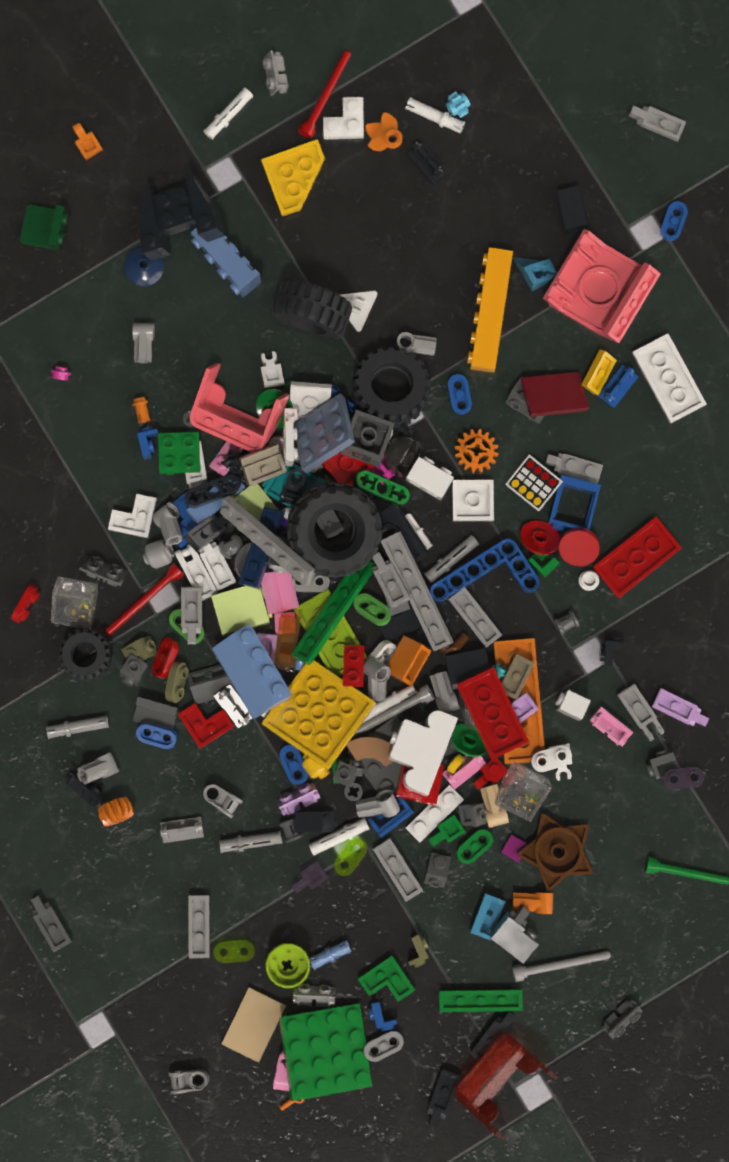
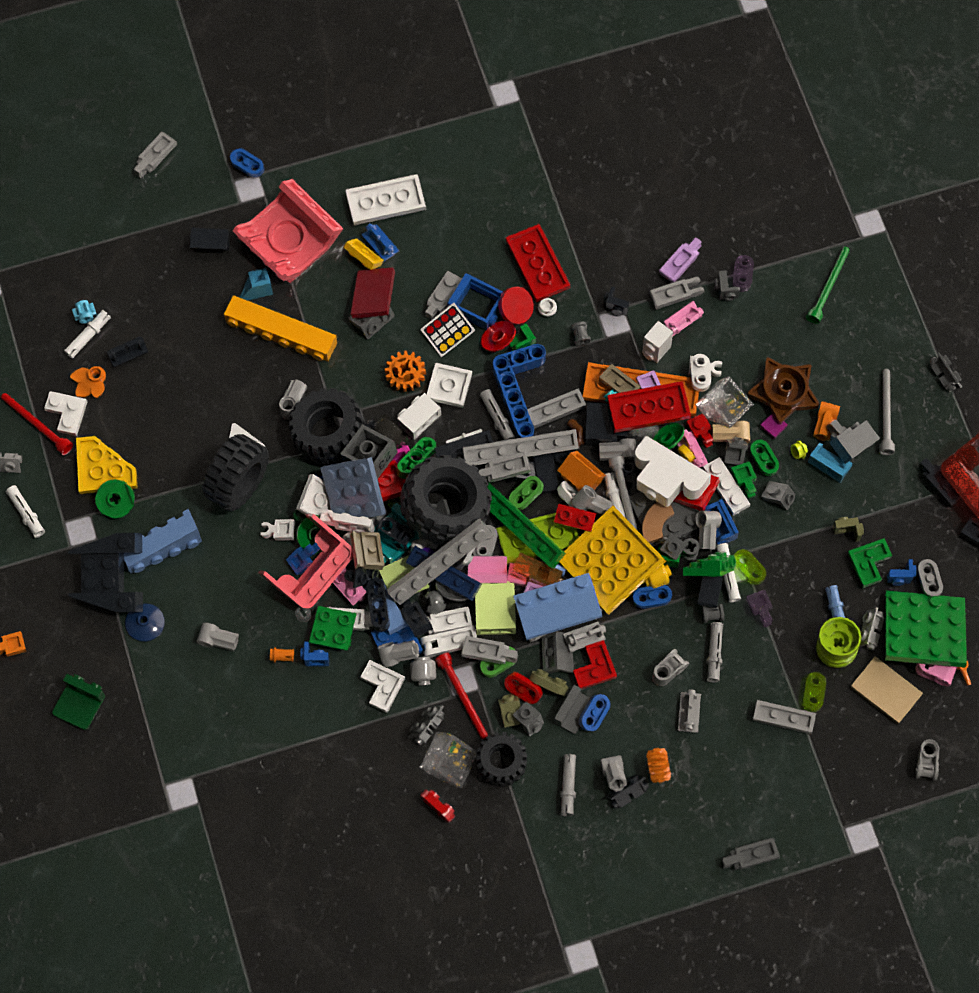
camera: 75 degrees left, 15 degrees down
dark pink plate [51,366,71,380] -> none
lavender hinge [277,782,320,816] -> none
light grey plate [373,838,423,902] -> none
green plate [439,989,523,1012] -> none
blue plate [448,374,472,415] -> none
none -> green plate [95,479,135,518]
none -> blue plate [286,543,320,575]
none -> green plate [683,552,736,576]
none -> neon yellow plate [791,441,808,459]

